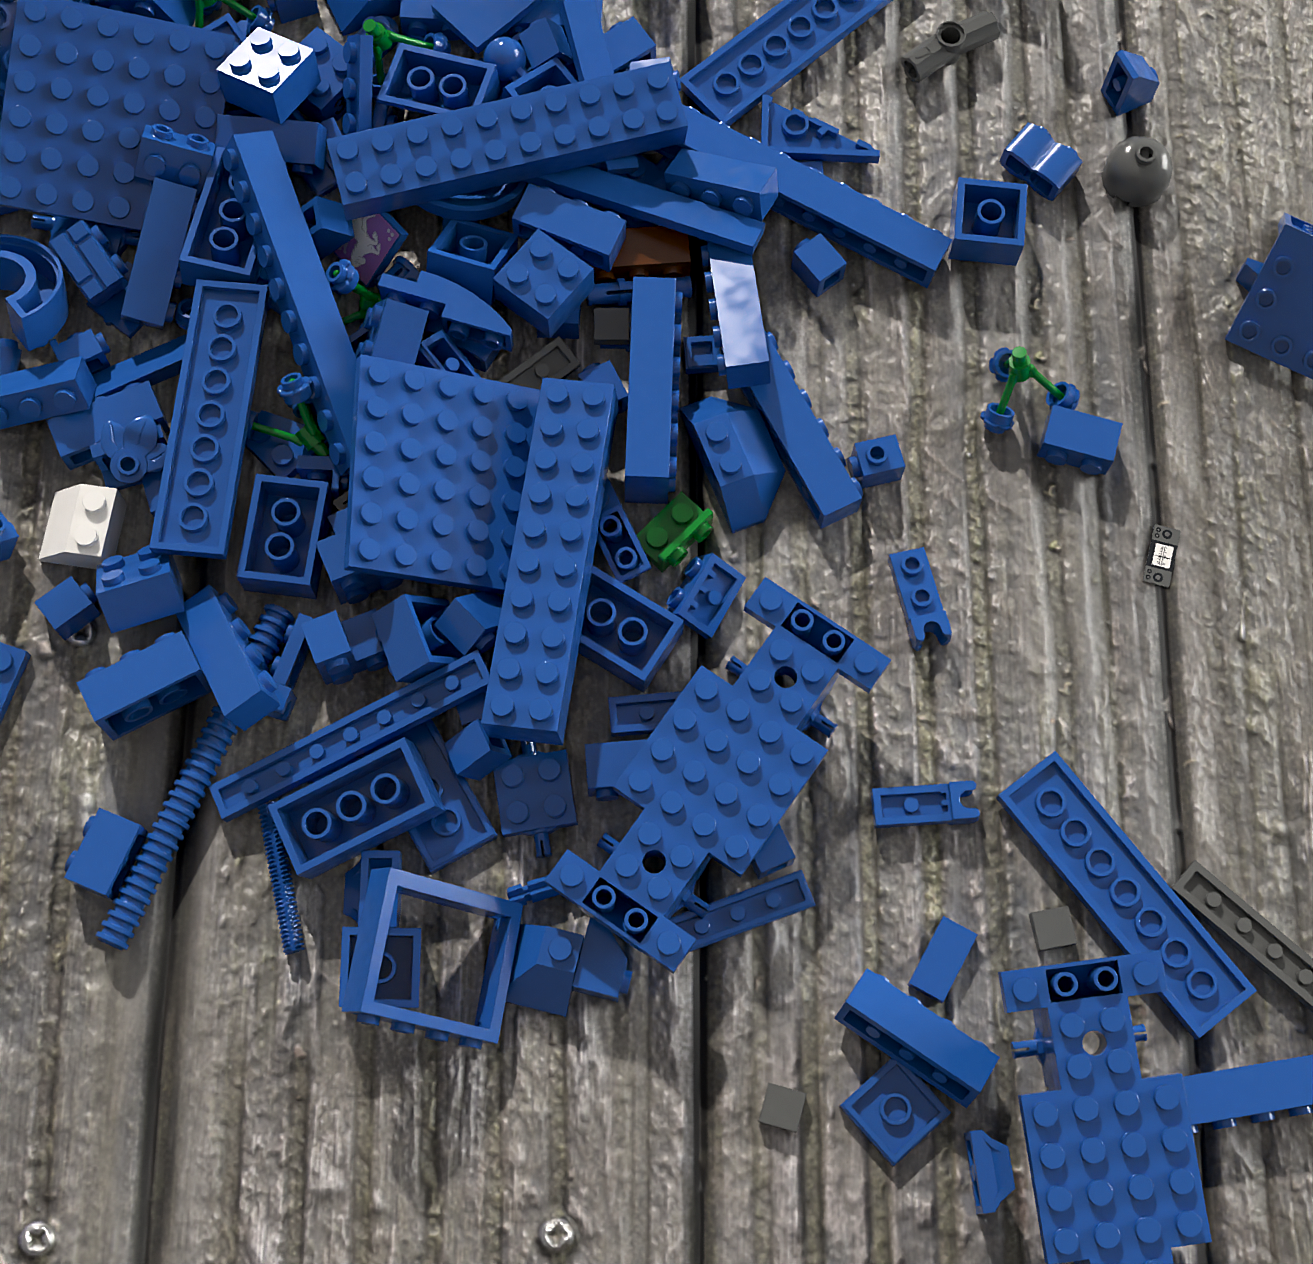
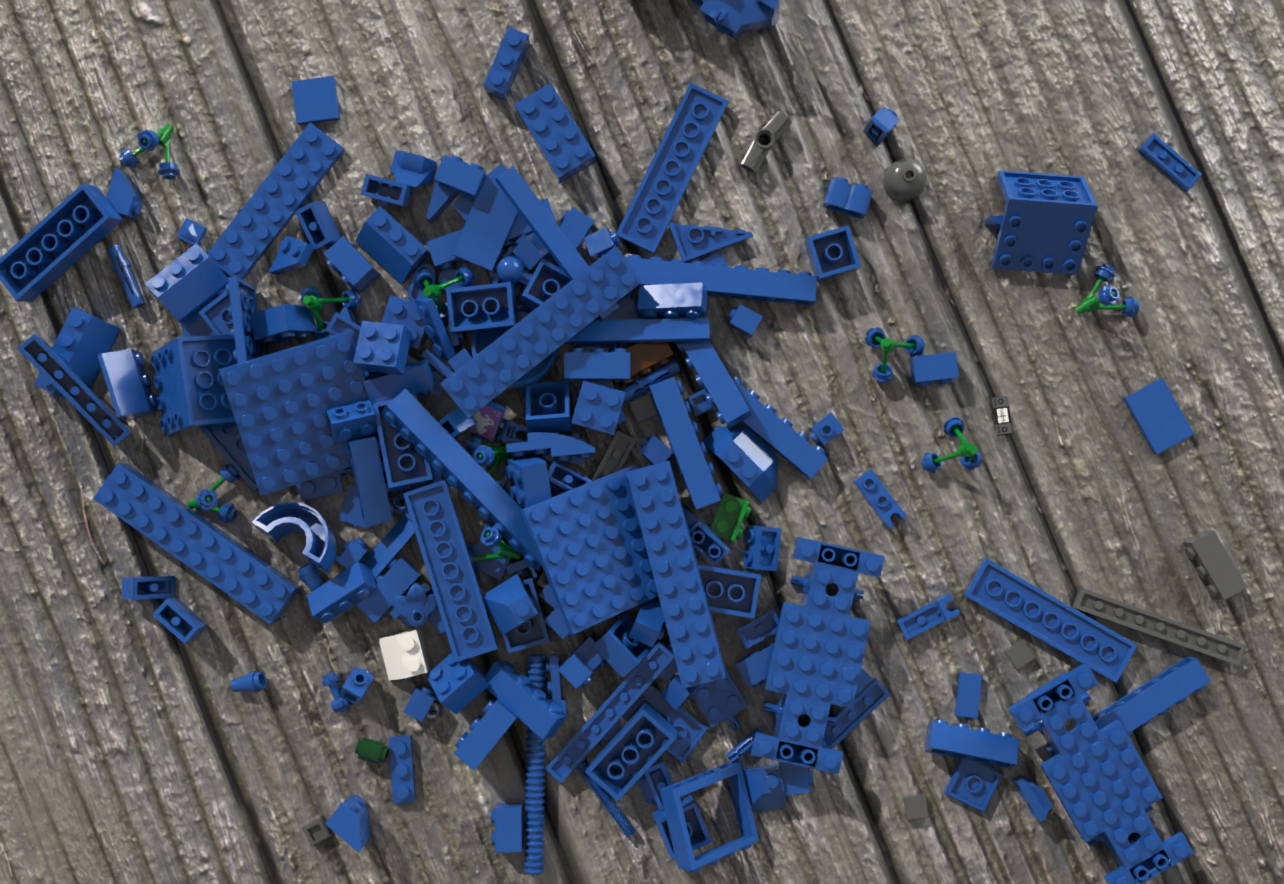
camera: 20 degrees left, 15 degrees up
blue brick [48,220,129,307] -> none
none -> blue slope [482,574,540,634]
none -> blue plant [922,417,982,473]

